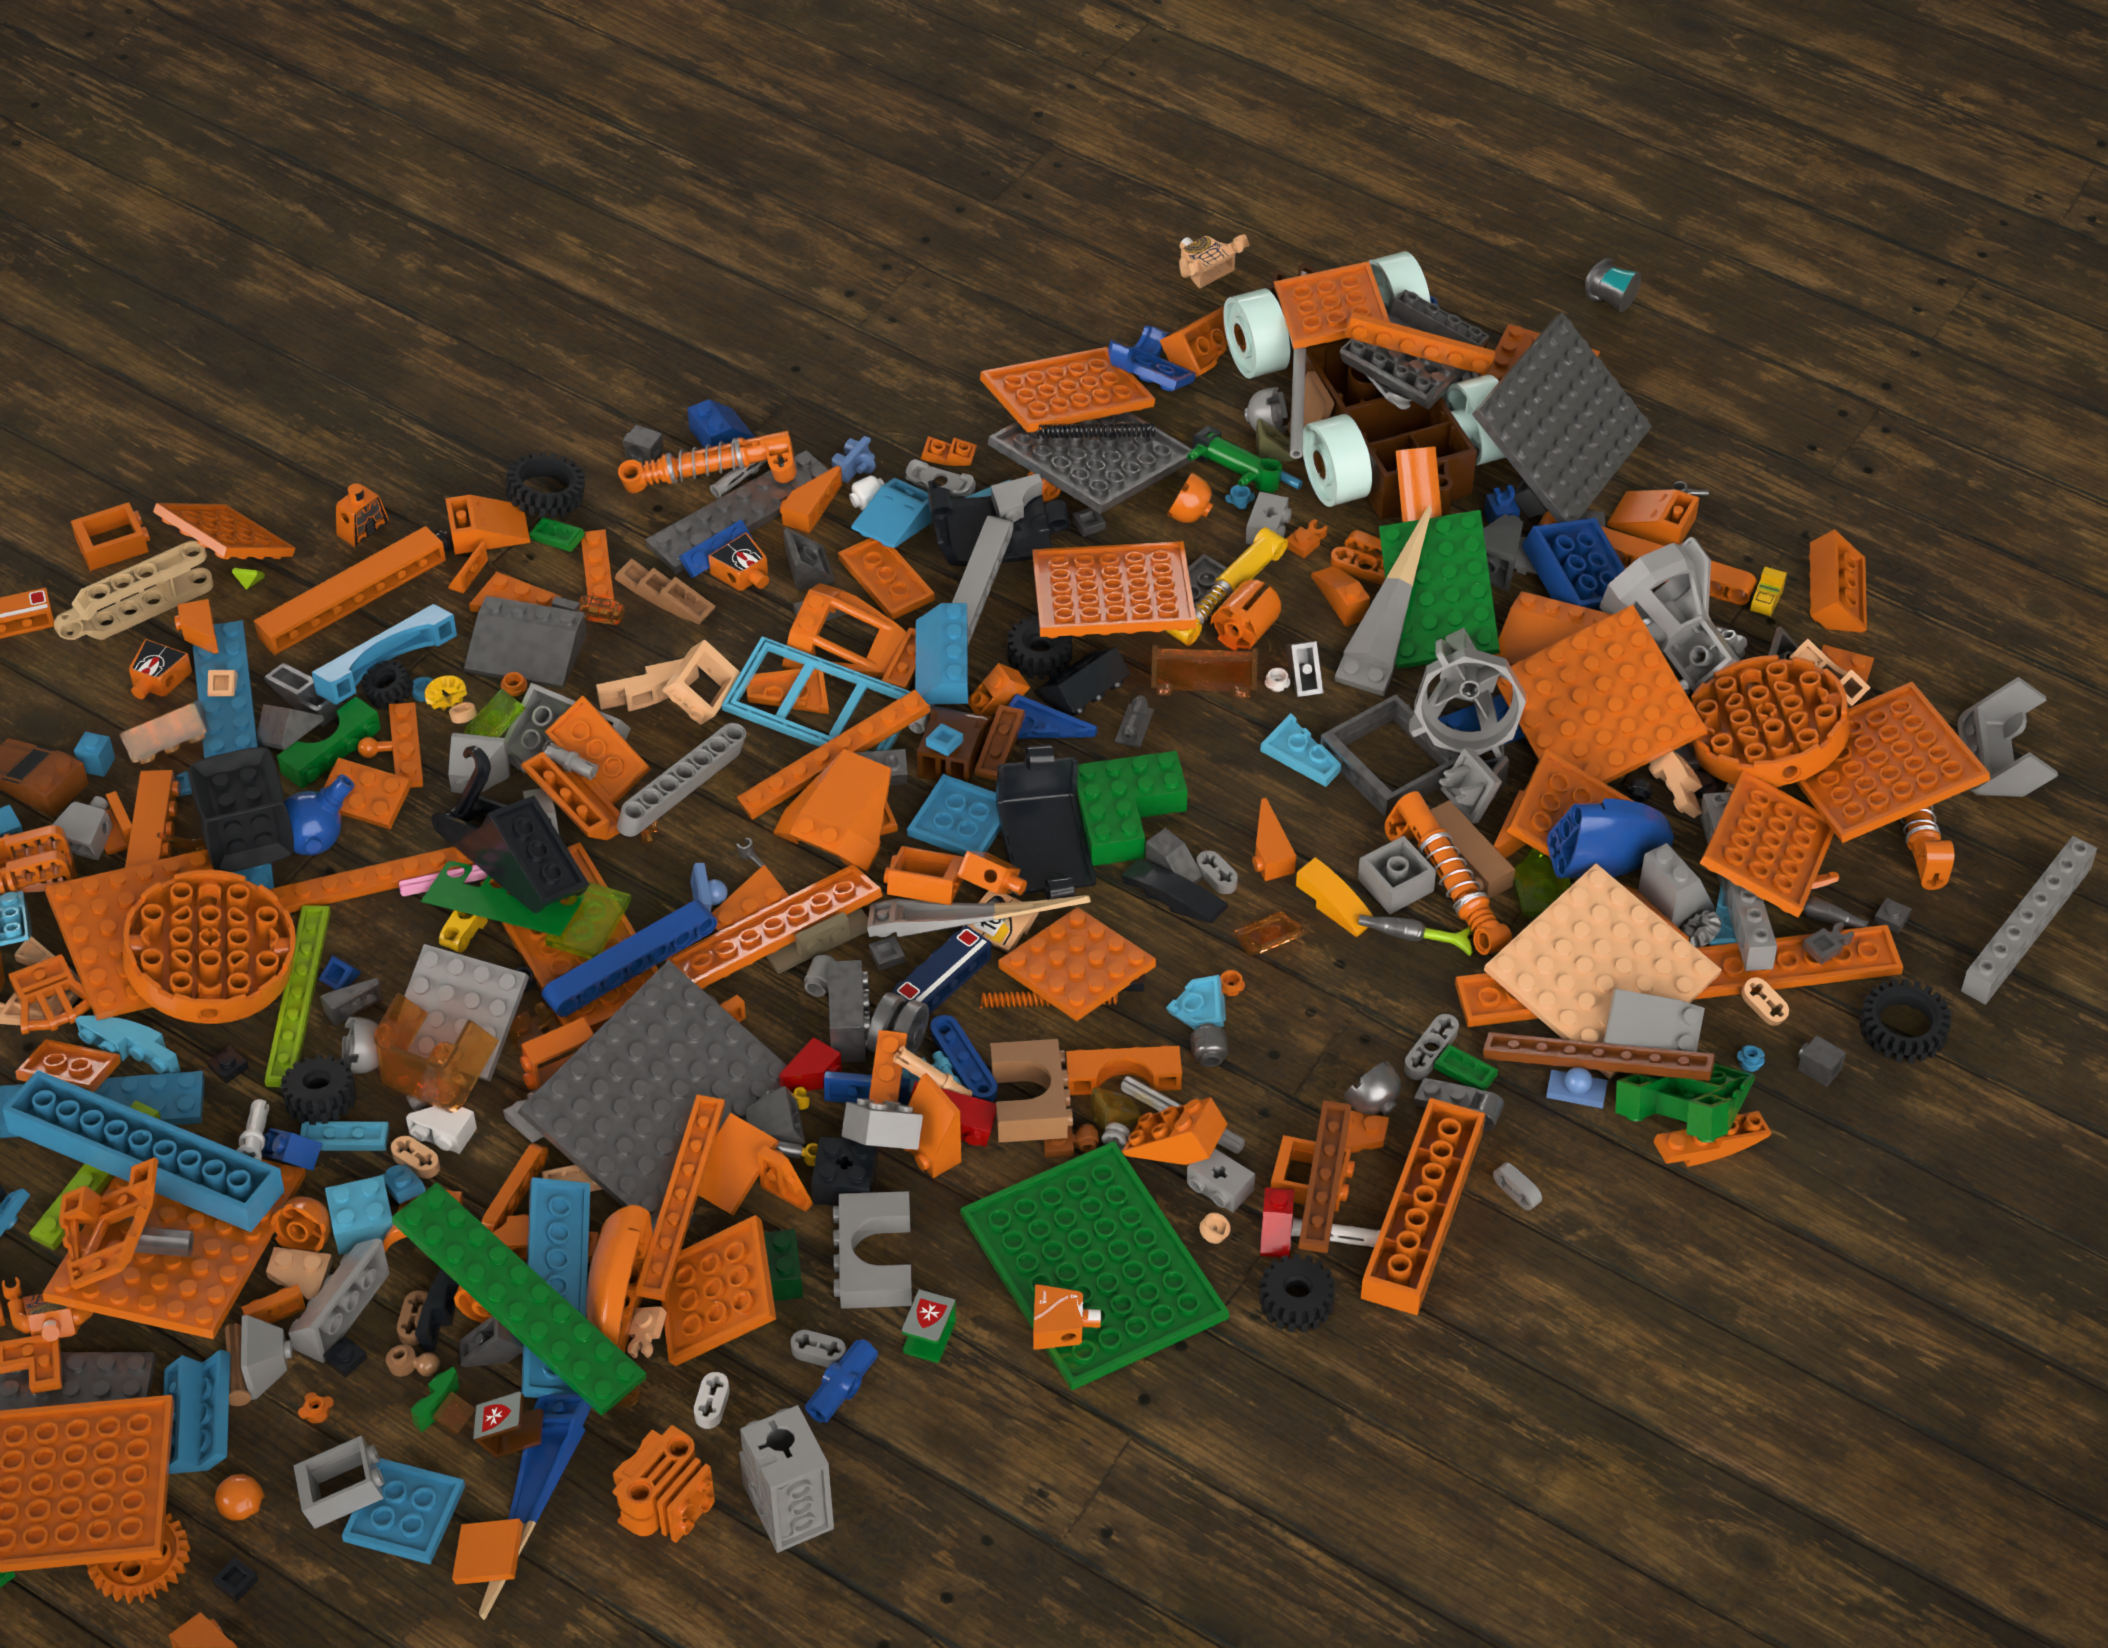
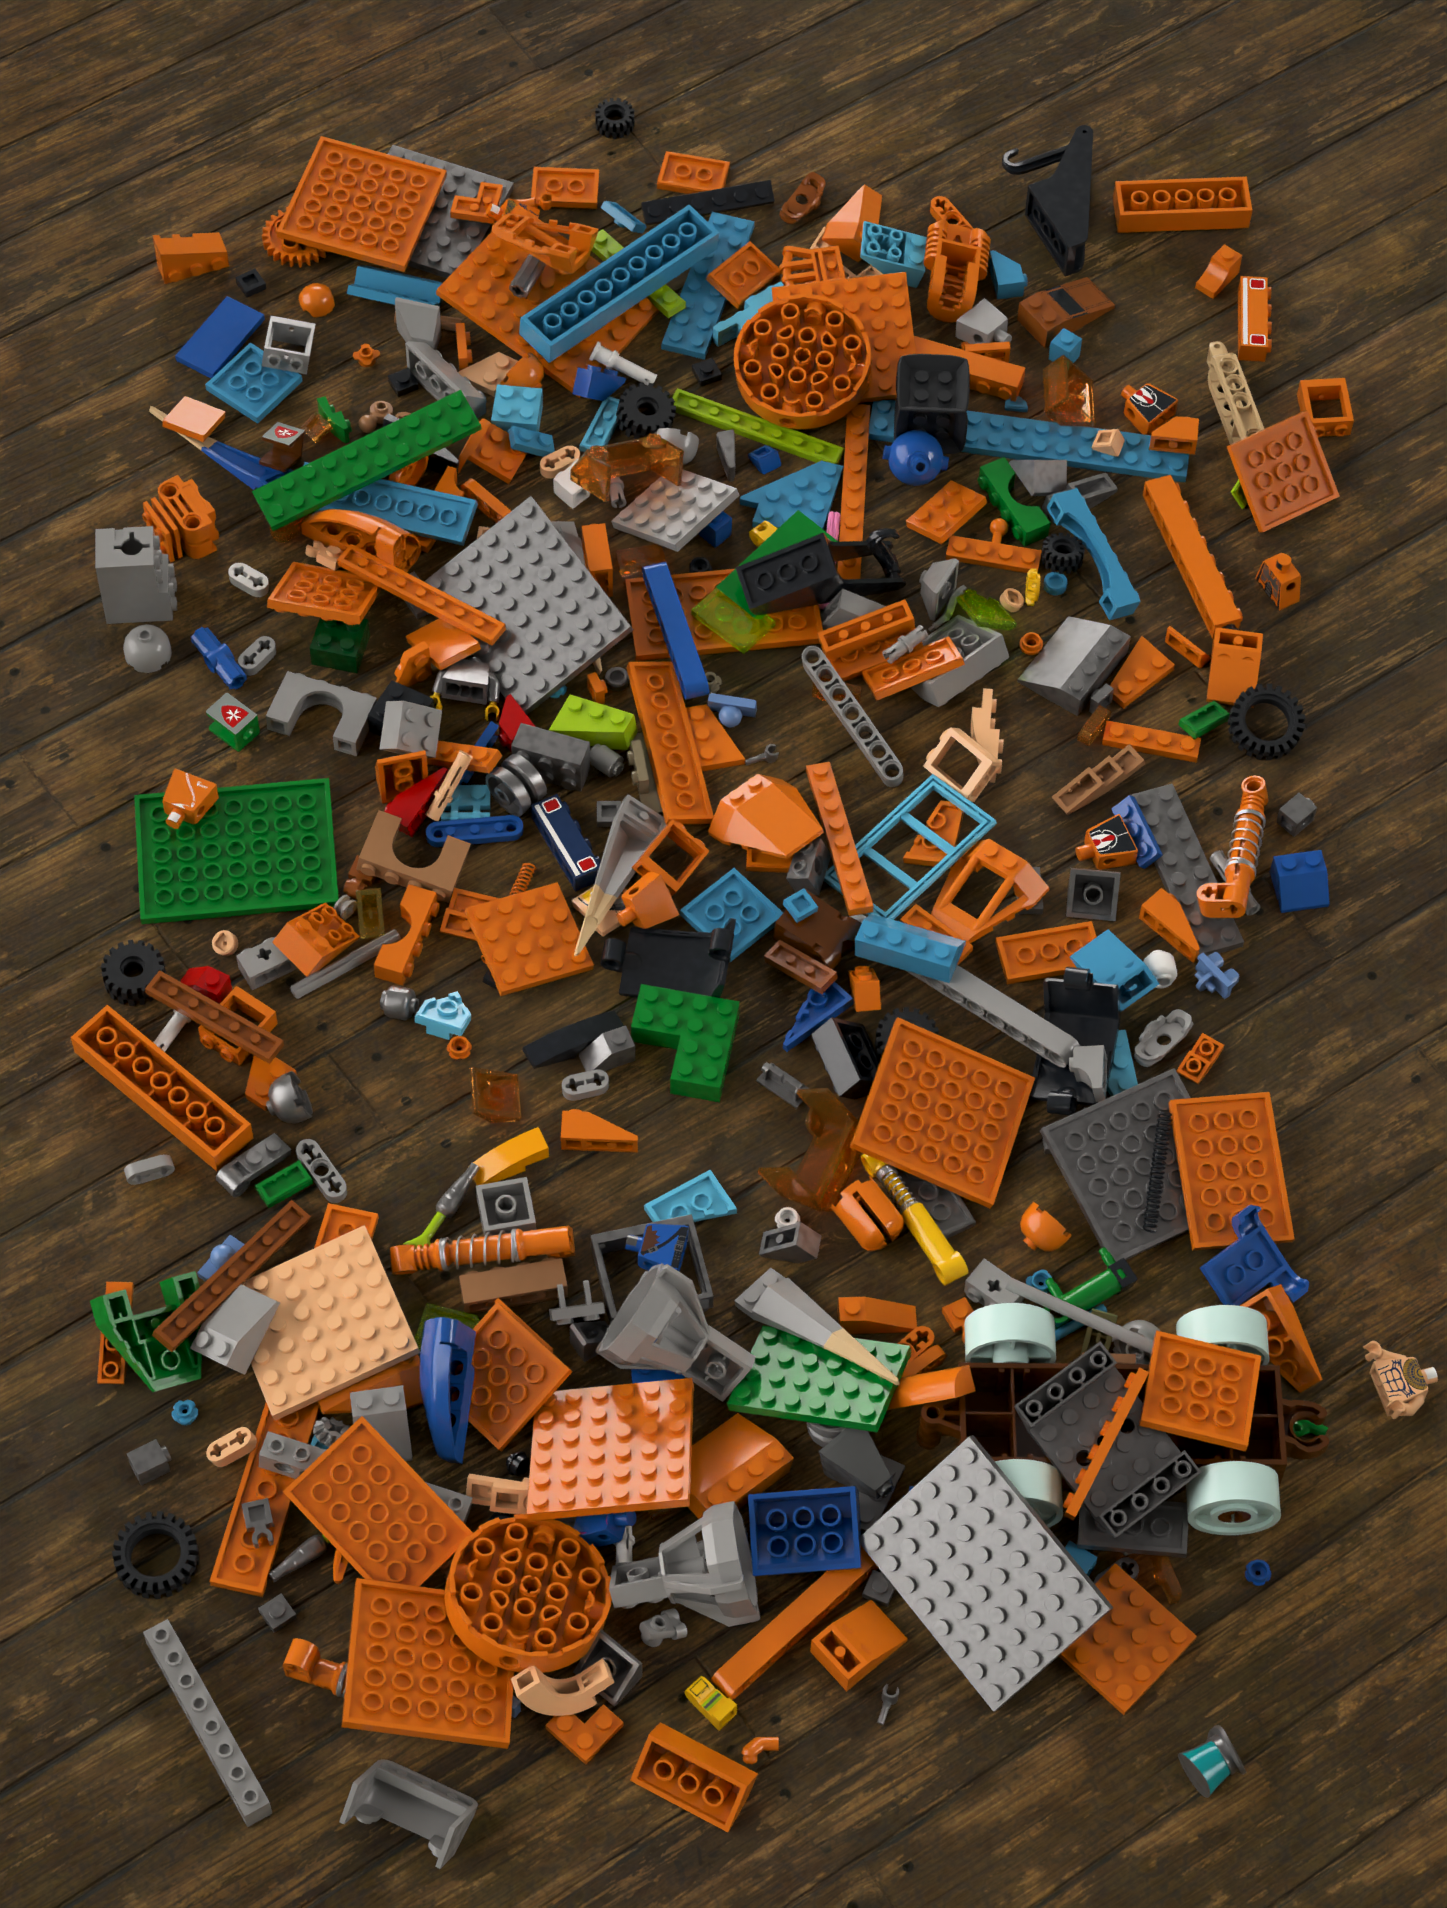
camera: 110 degrees right, 10 degrees up
none -> light grey cylinder [123,624,172,673]
none -> blue tile [175,296,265,378]
none -> orange slope [440,888,500,941]
none -> lime wedge [549,694,638,750]
none -> blue torso [625,1223,689,1272]
none -> dark azure wing [740,461,844,530]
none -> orange arm [742,1737,779,1764]

